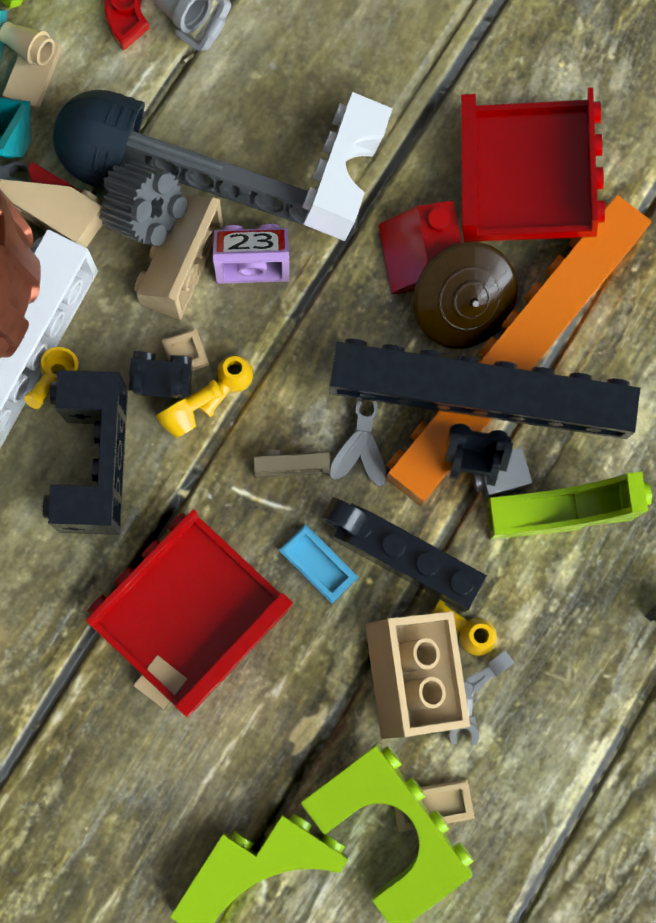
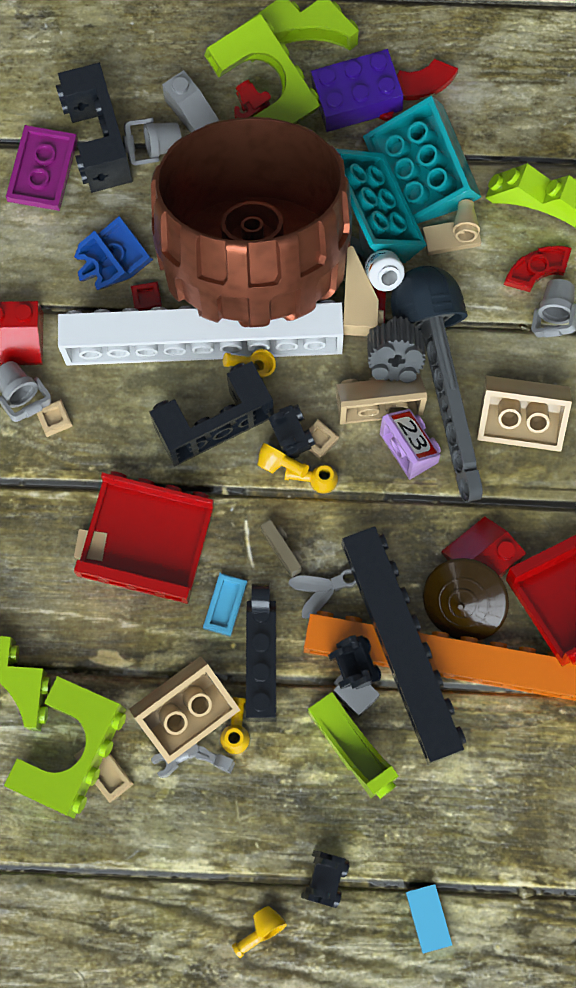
camera: 70 degrees right, 5 degrees down
white arch [302,92,393,241] -> none
none -> white head [365,250,405,292]
none -> tan slope [477,375,572,452]

